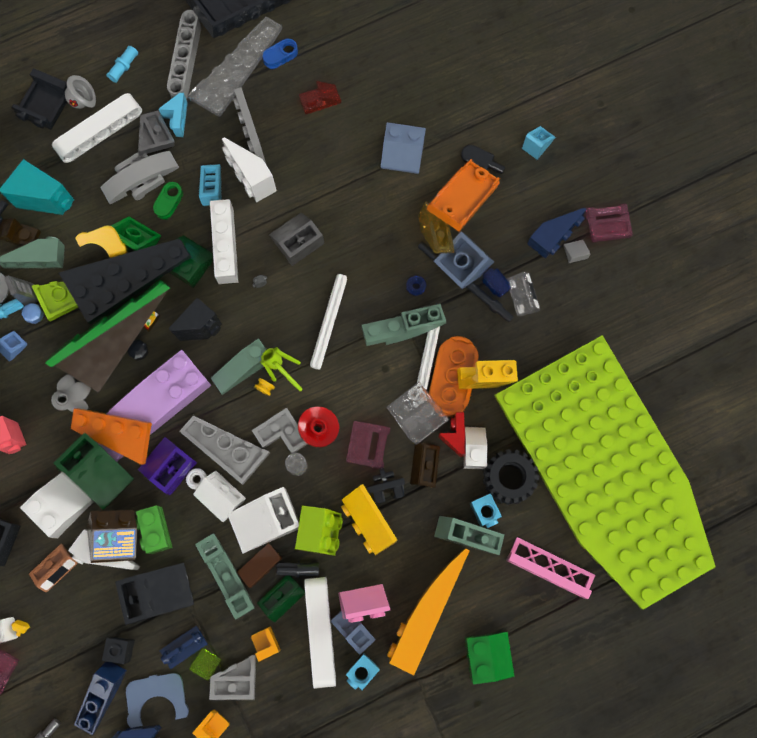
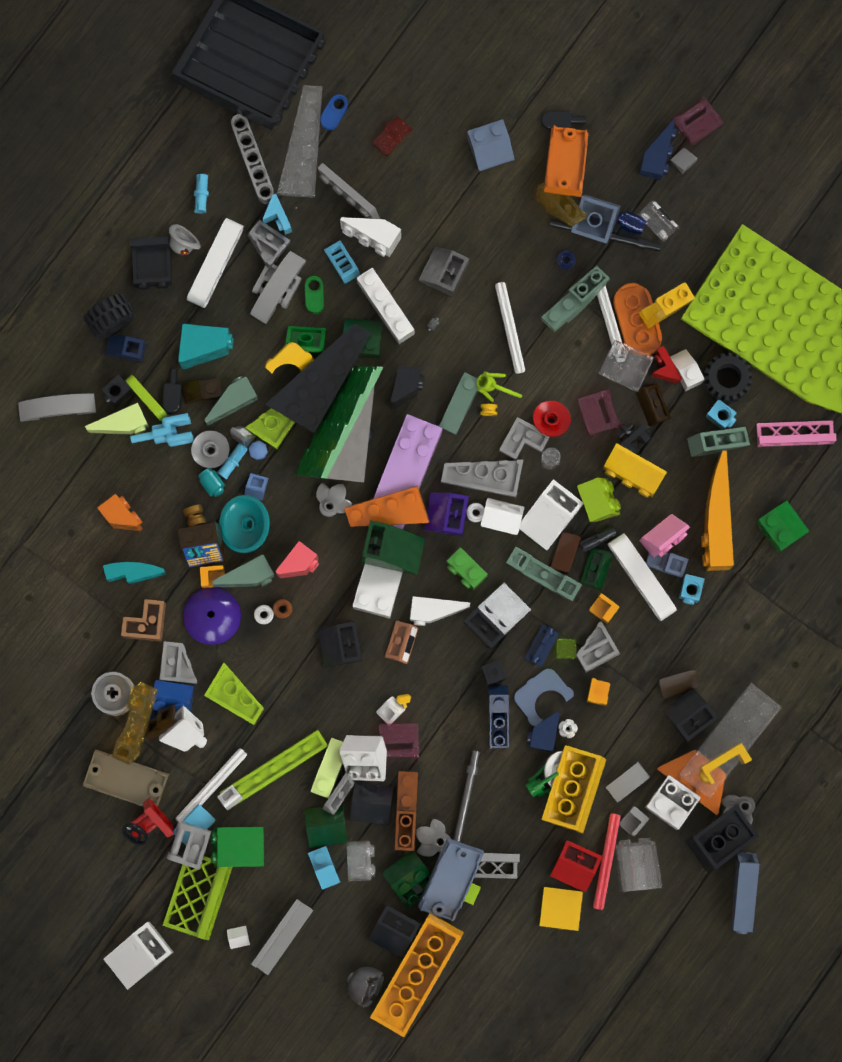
camera: 30 degrees left, 5 degrees up
slope [87,510,137,563] -> none
medium azure slope [522,126,555,160] -> none

